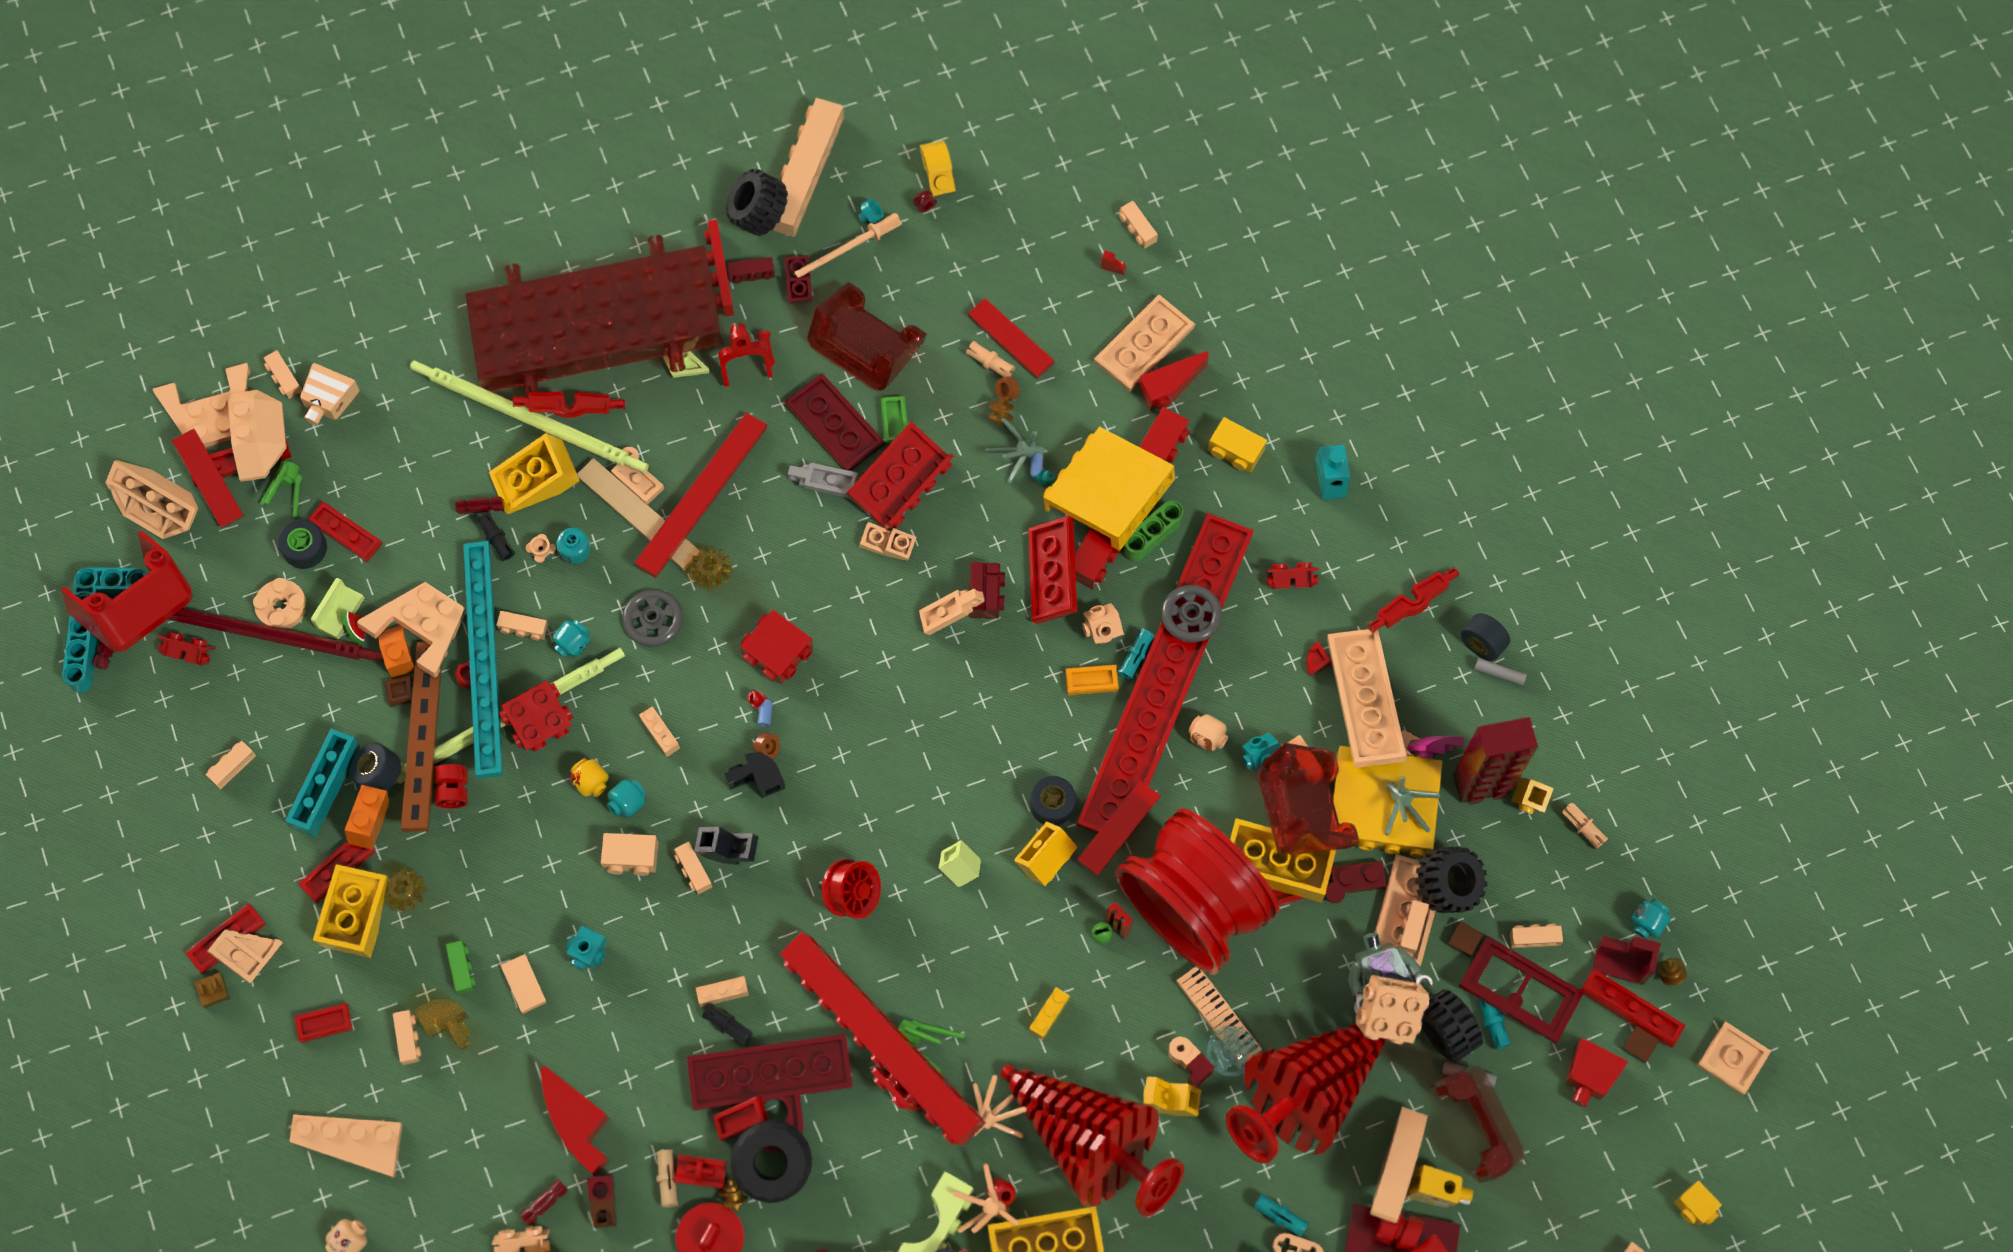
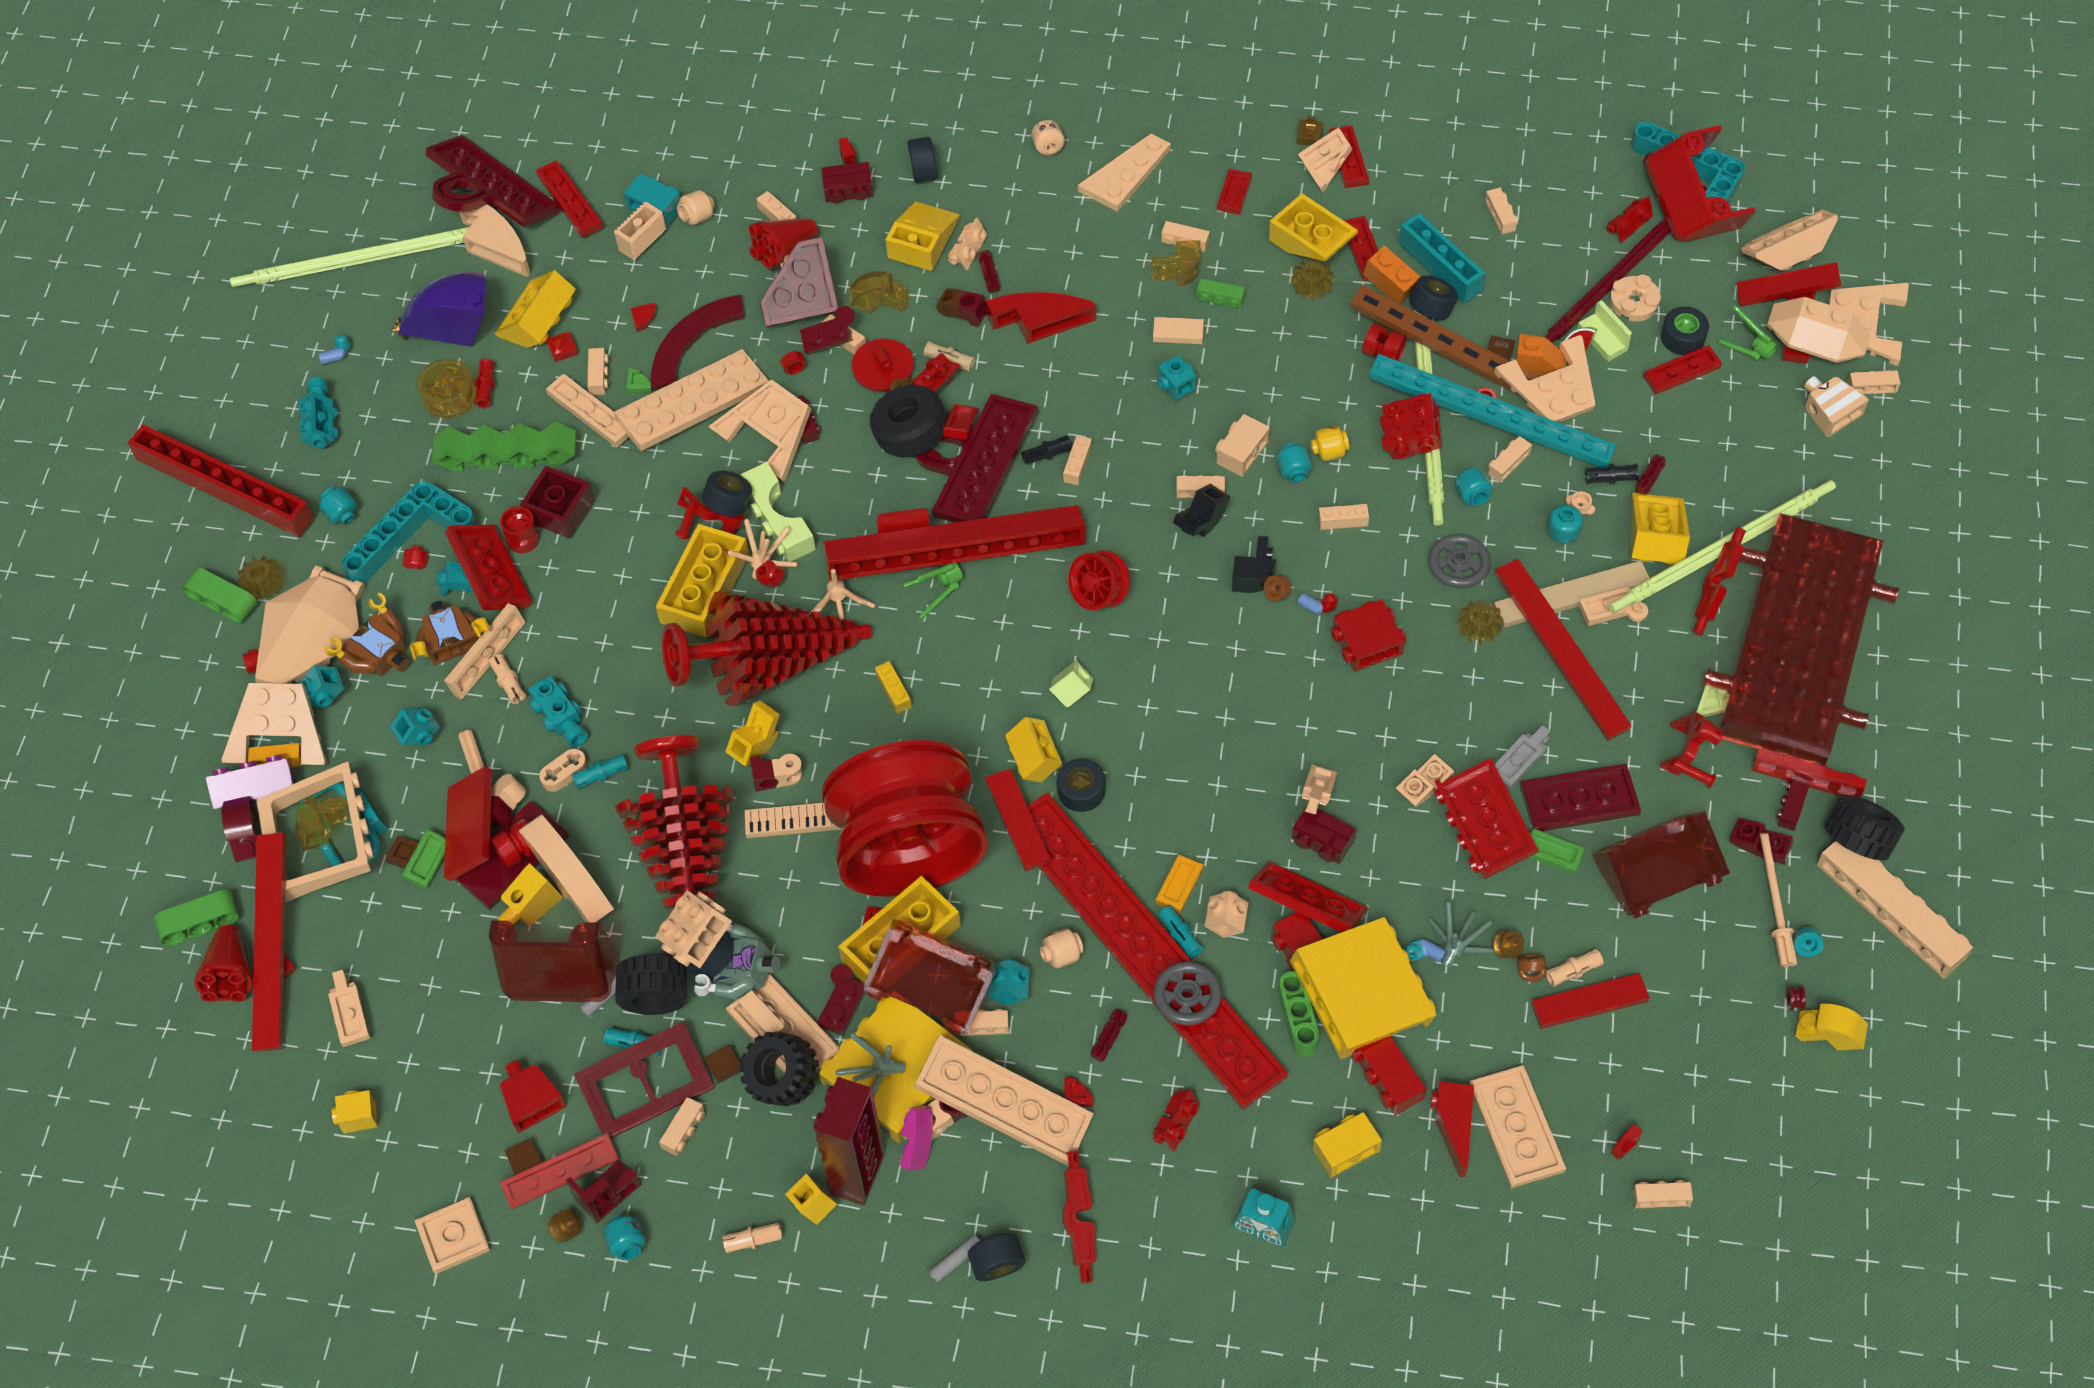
camera: 125 degrees right, 10 degrees down
clear light blue wheel [1207,1026,1257,1077] -> none
none -> dark red axle [1091,1009,1127,1062]

